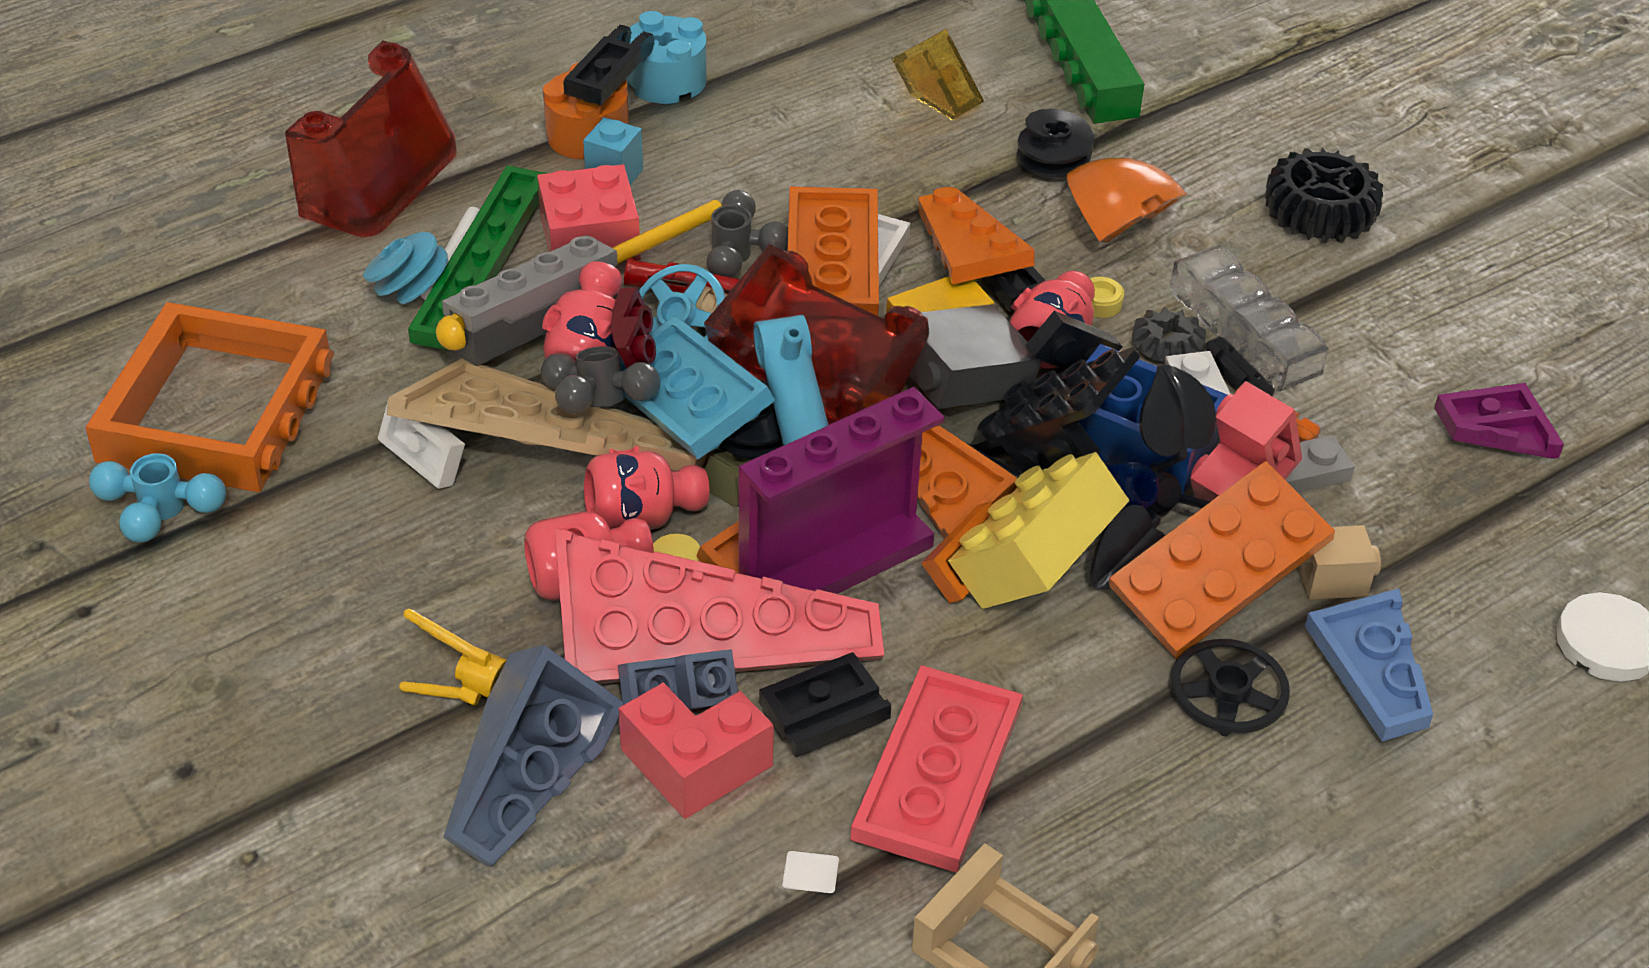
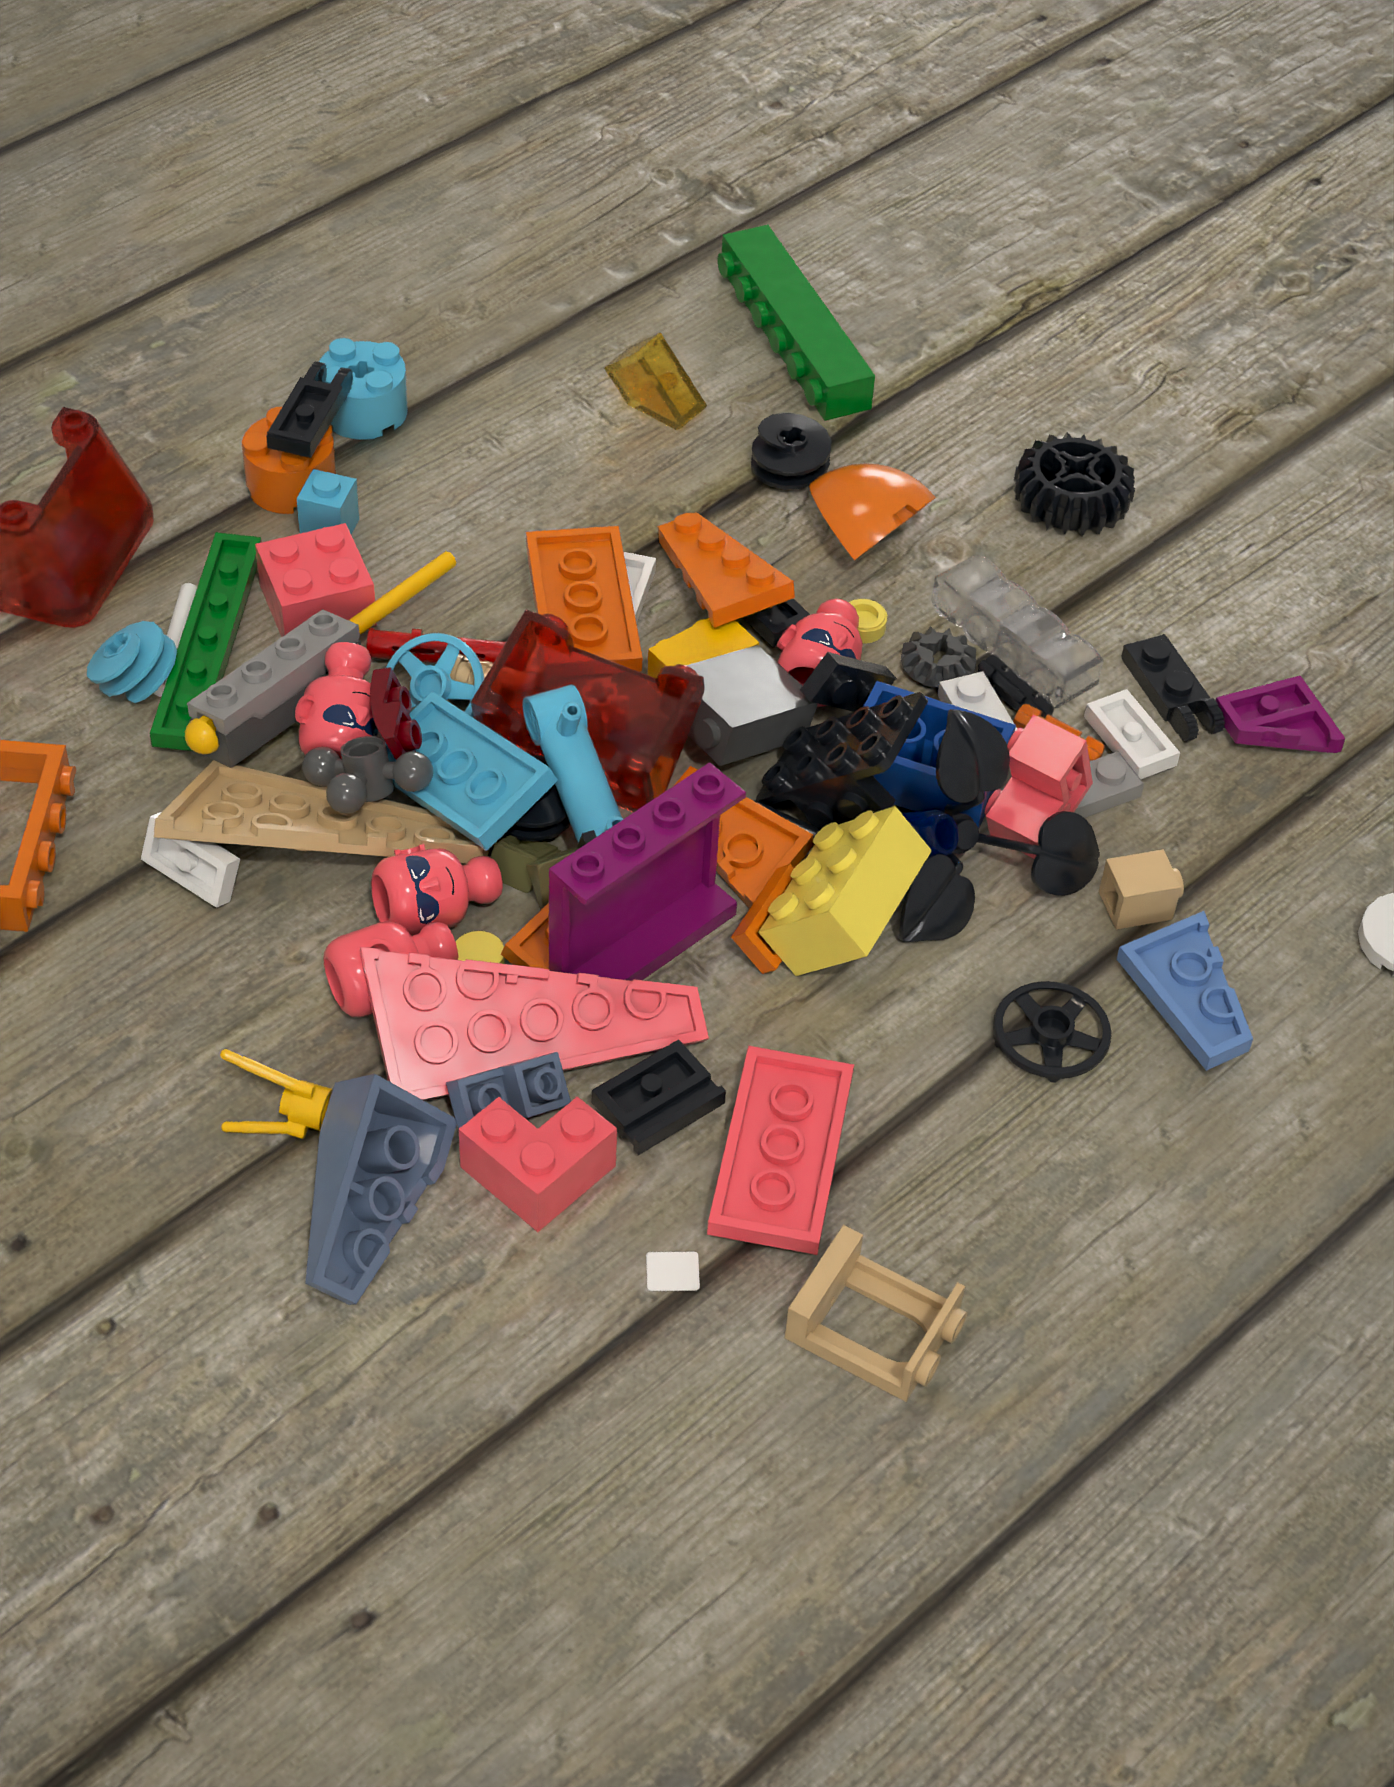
camera: 10 degrees left, 5 degrees up
dark grey piece [706,190,788,278] -> none
orange plate [1109,461,1335,659] -> none
none -> white plate [1084,689,1180,779]
none -> black hinge [1121,634,1225,742]

